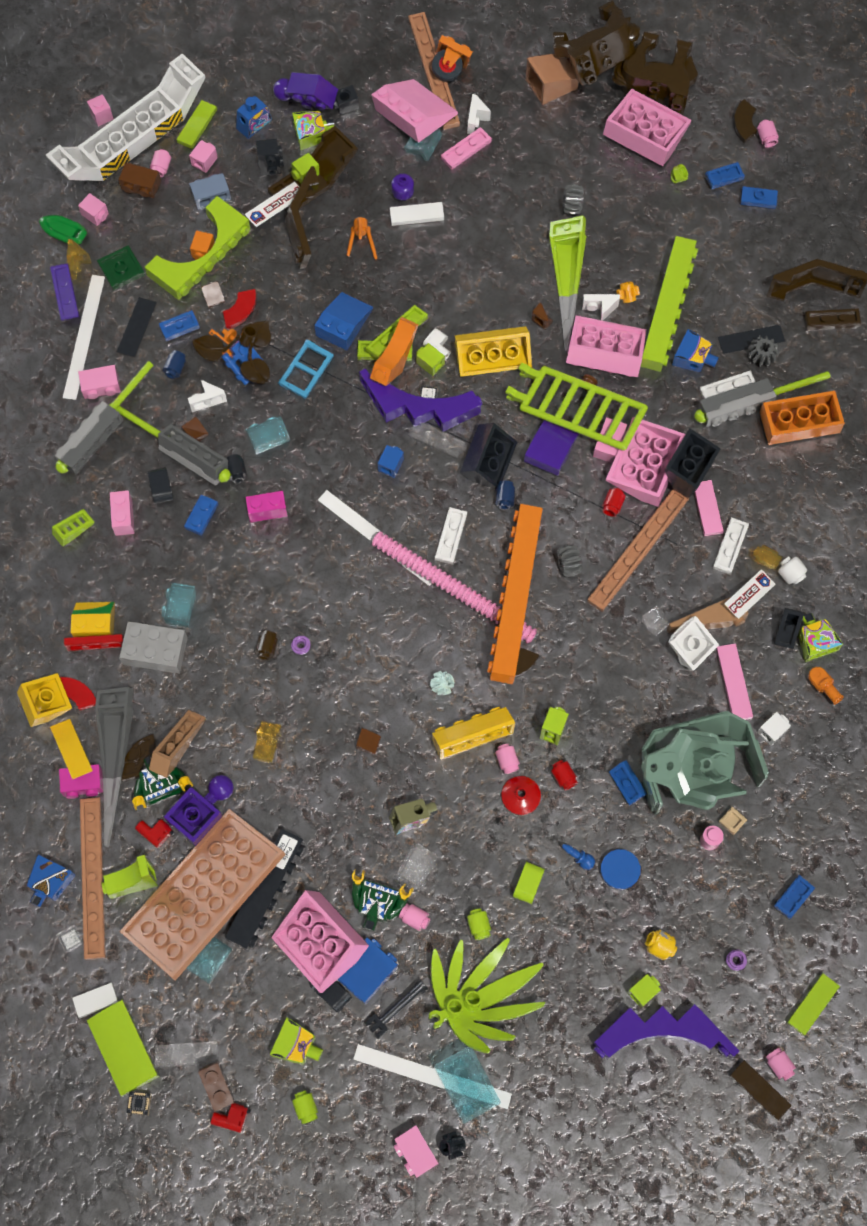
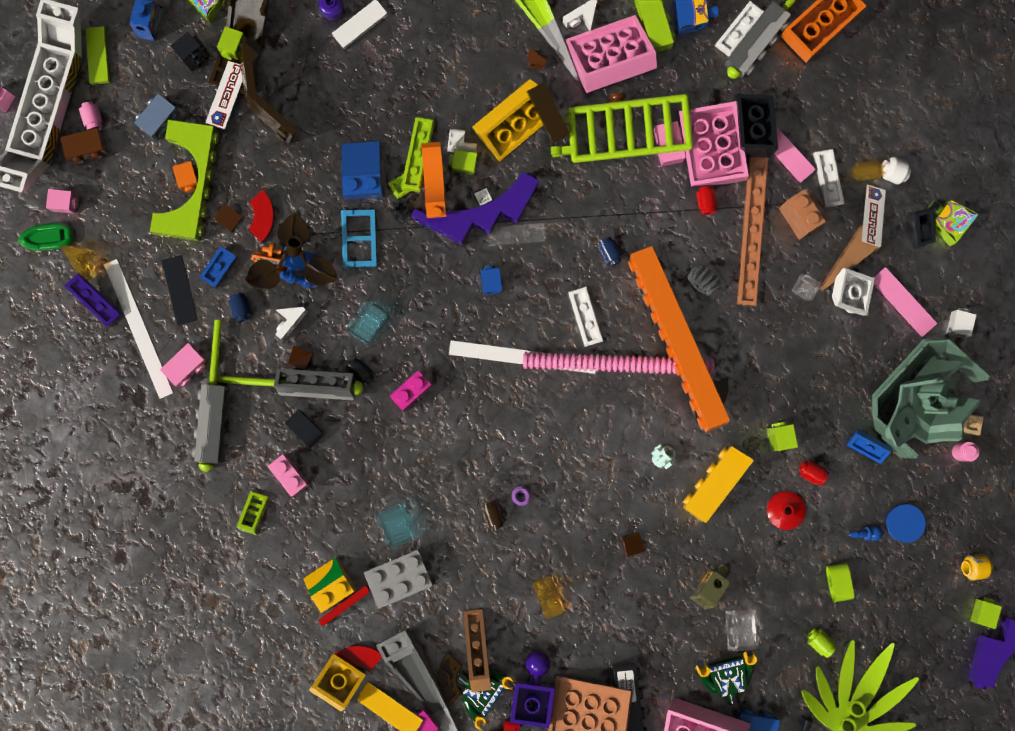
camera: 30 degrees left, 15 degrees up
dark green tile [97,245,145,291] -> none
blue plate [184,495,218,536] -> none
bright pink brick [189,140,218,173] -> none
orange plant [346,217,377,259] -> none
bright pink brick [399,904,431,931] -> none
black slope [460,423,517,489] -> none
bright pink brick [495,744,520,774] -> none
dark purple slope [524,420,579,476] -> none
orange arm [808,667,844,705] -> none
none -> black gear [390,198,414,223]
none -> dark brown tile [526,82,570,143]
none -> nougat slope [779,188,832,240]

